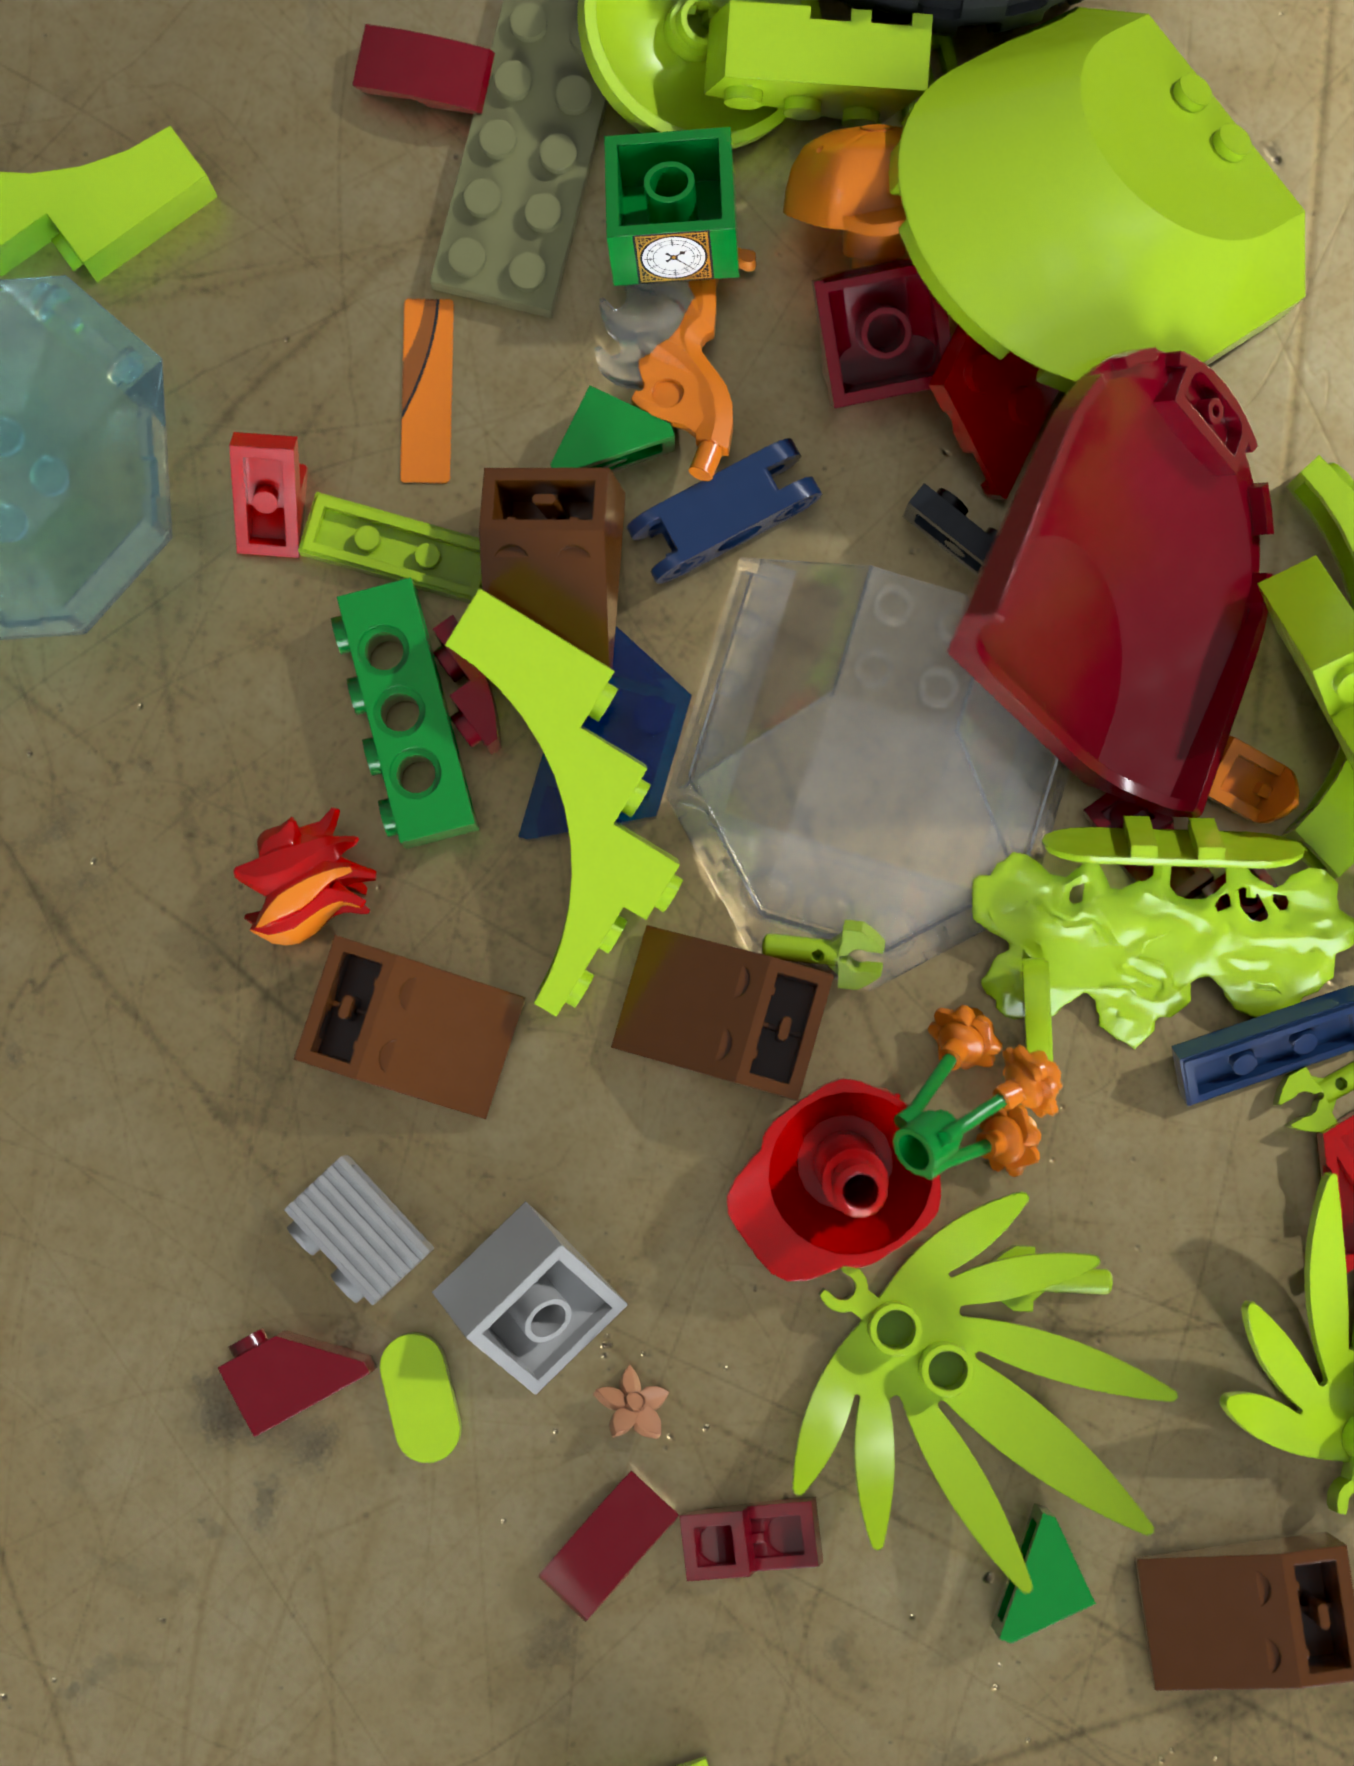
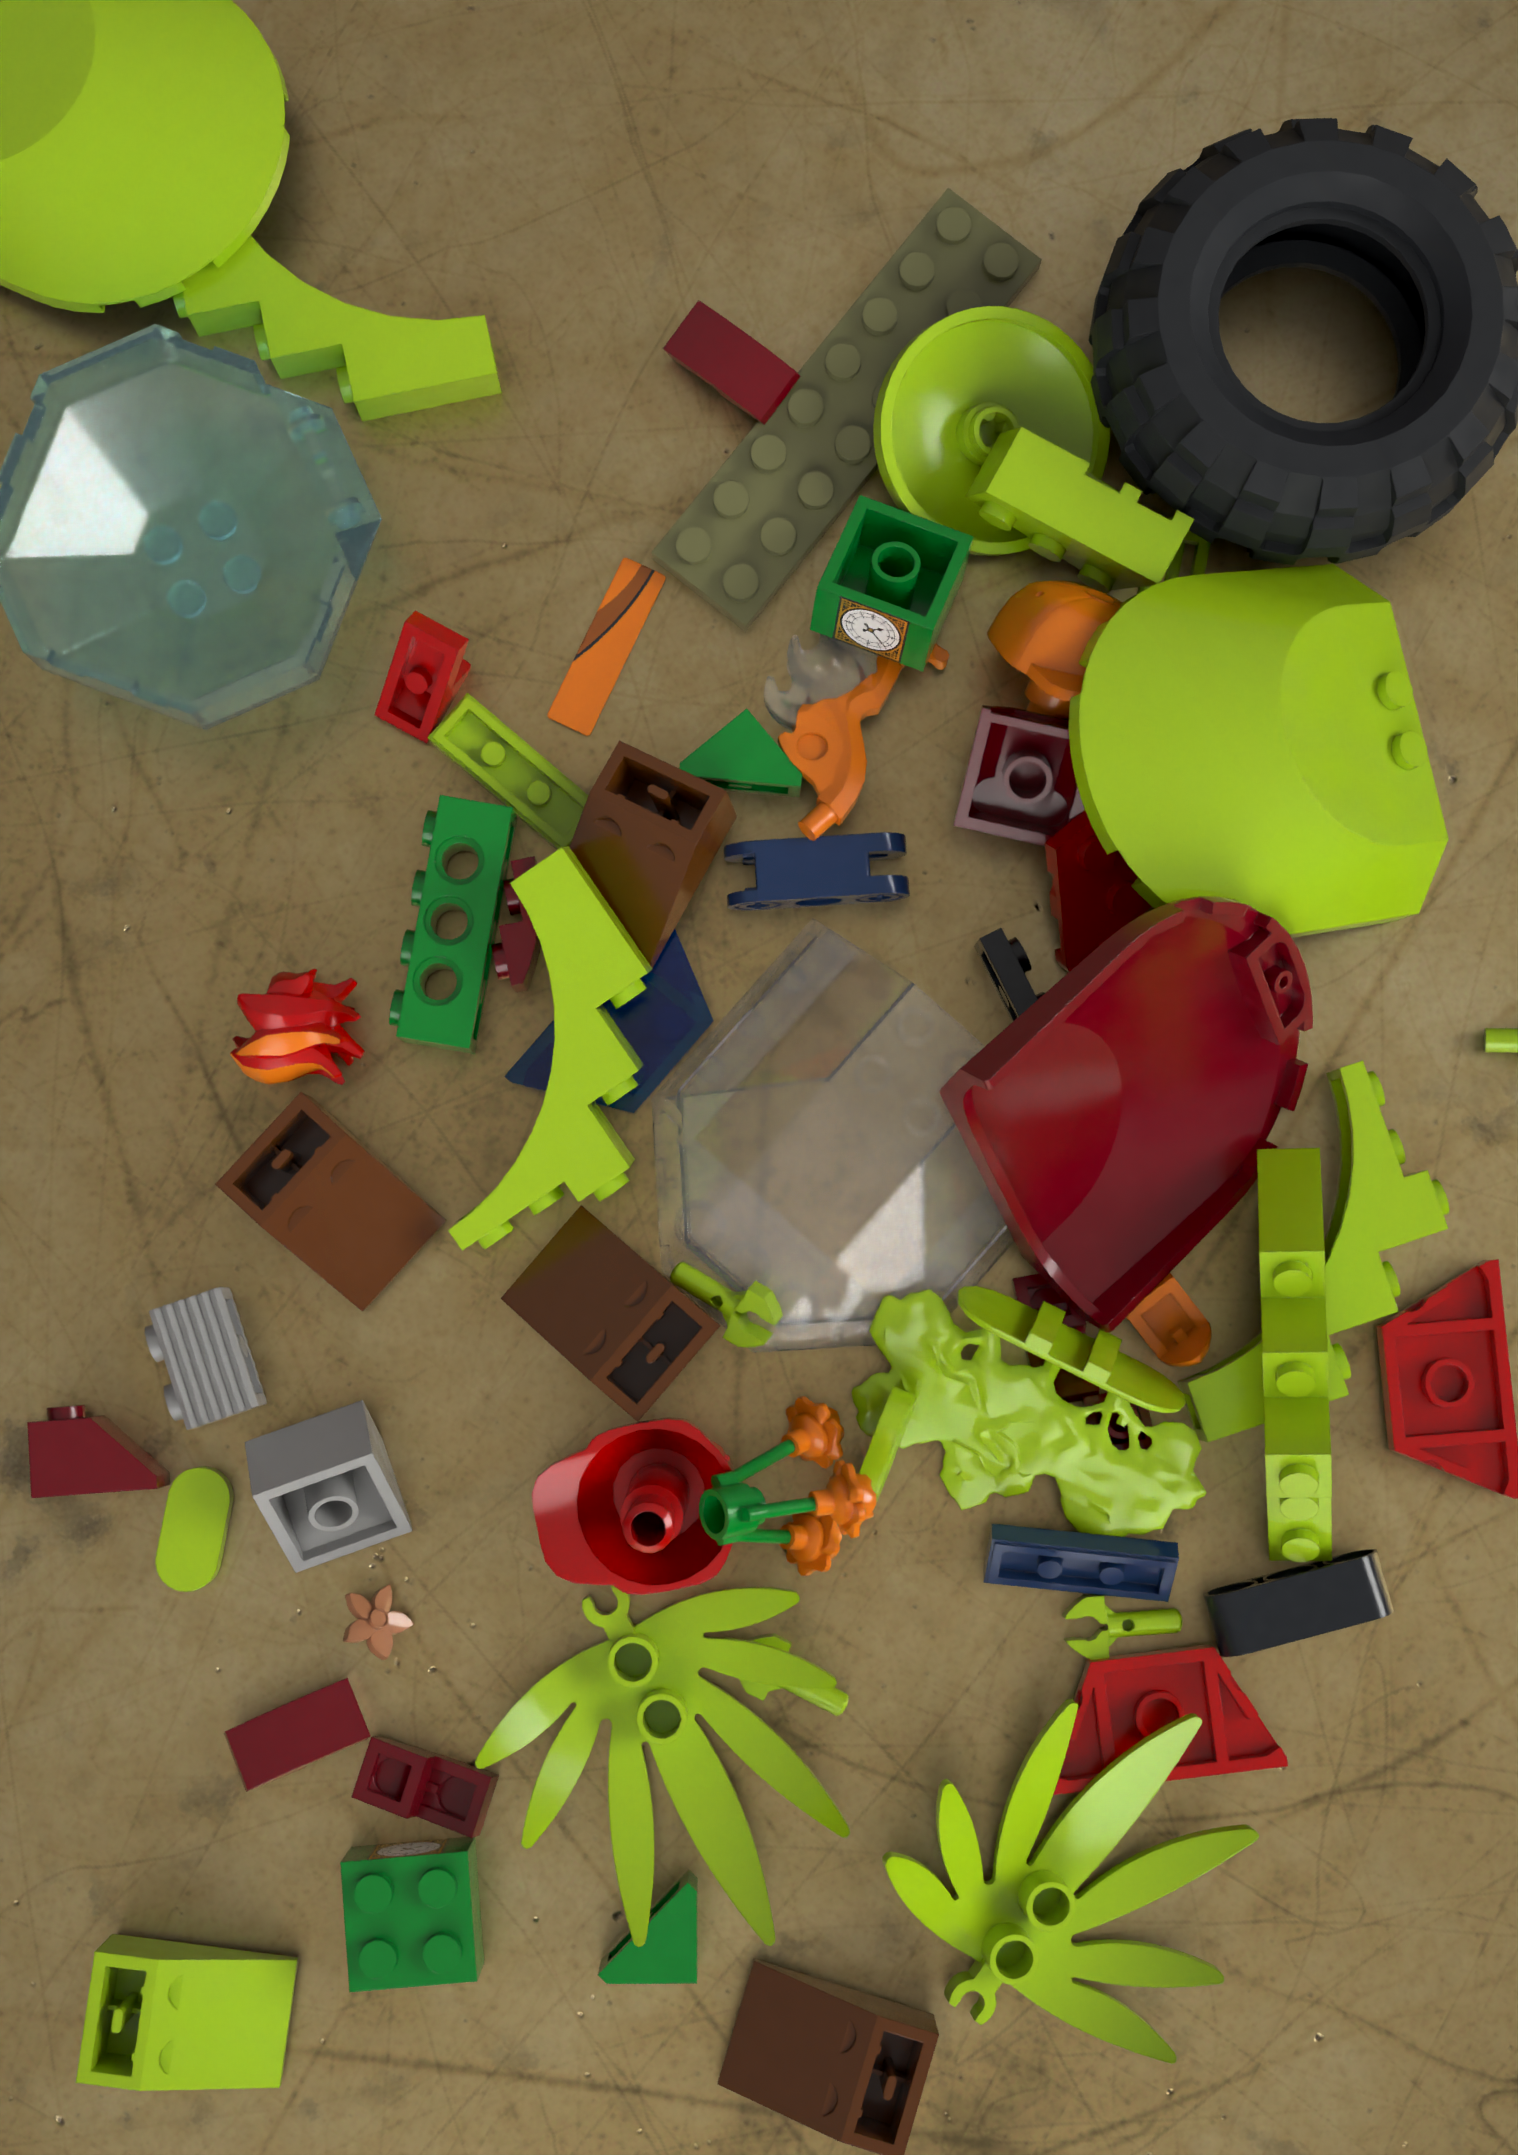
camera: 20 degrees right, 0 degrees up
none -> green brick [340,1837,484,1993]

